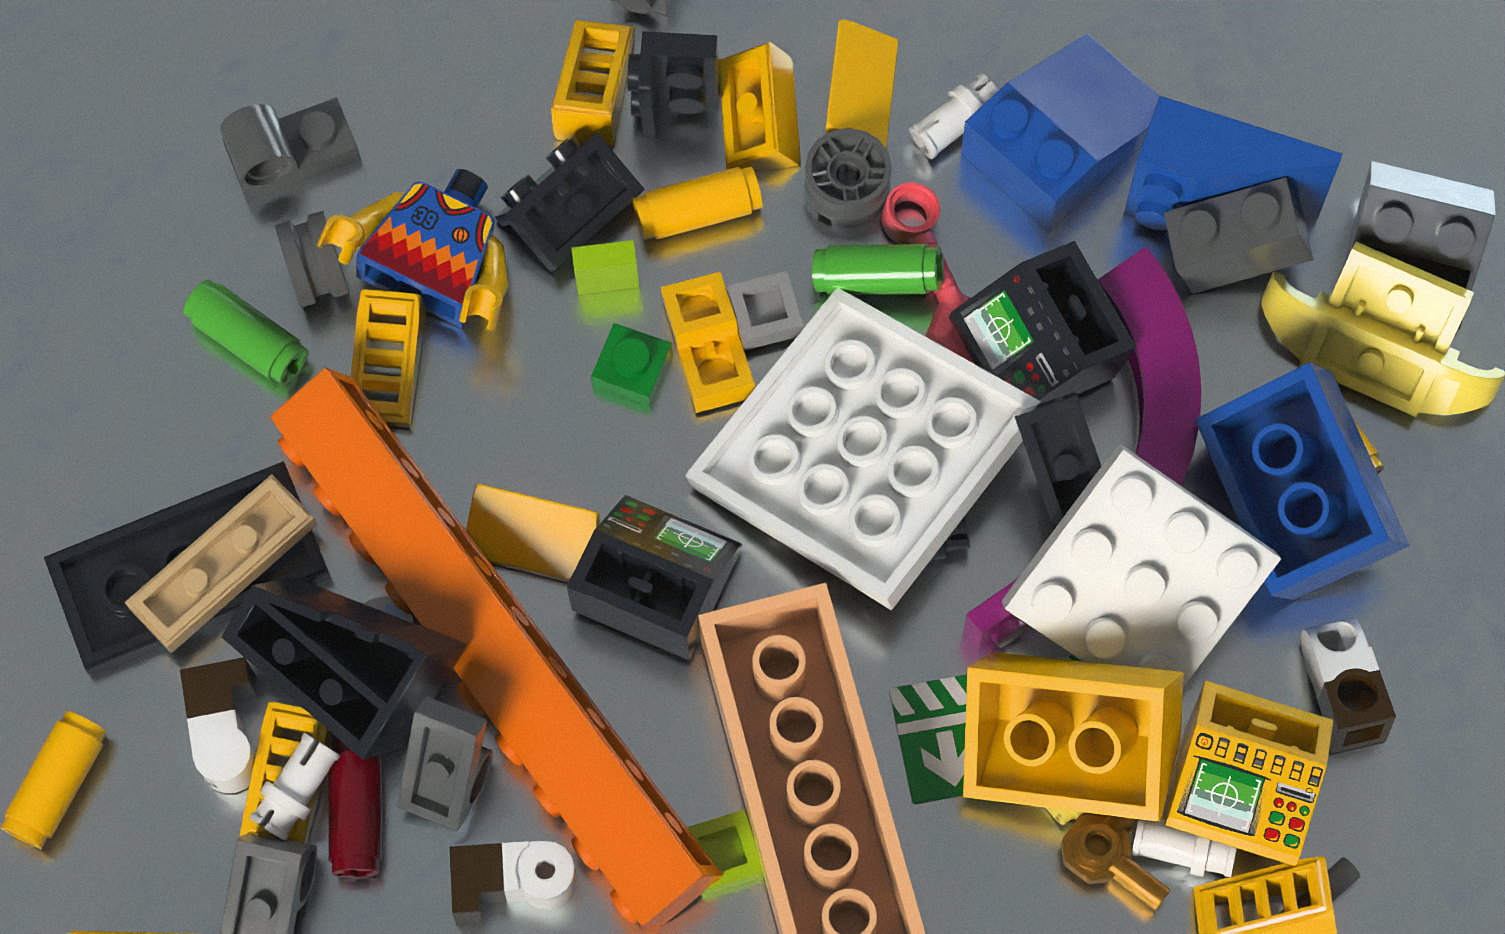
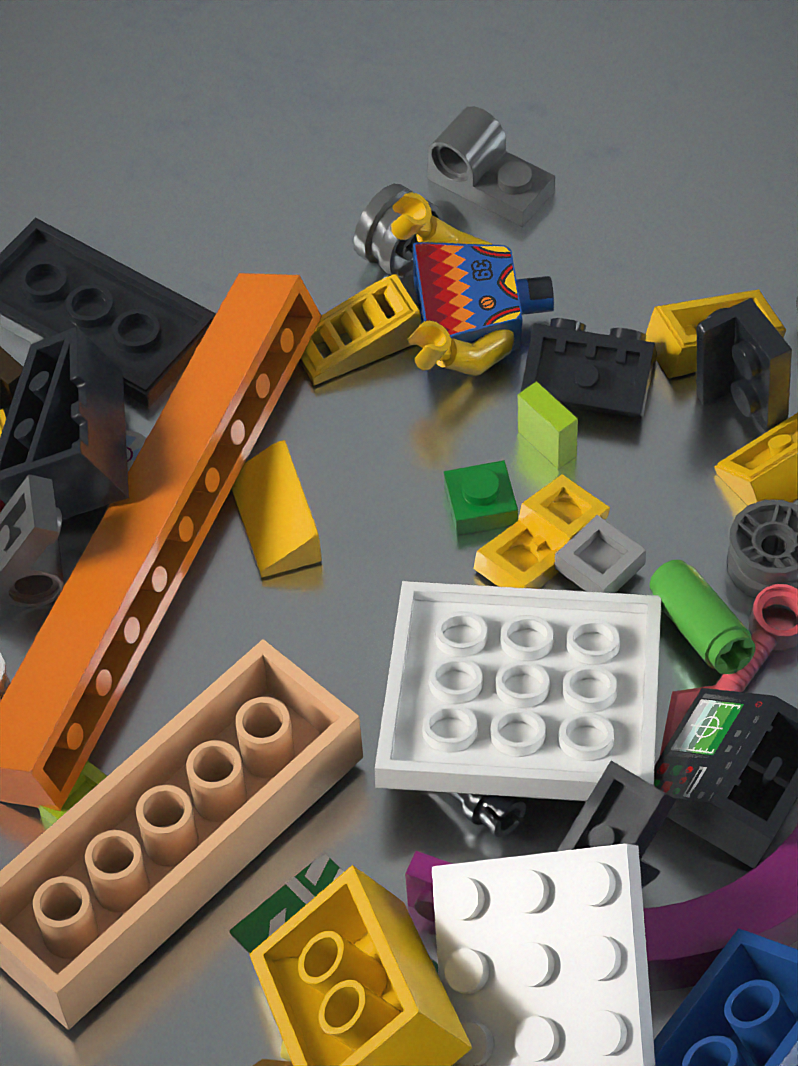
camera: 60 degrees right, 15 degrees down
tan tile [125,474,317,653] -> none
bright green piece [183,279,309,385] -> none
black slope [567,495,742,660] -> none
yellow piece [632,166,763,240] -> none

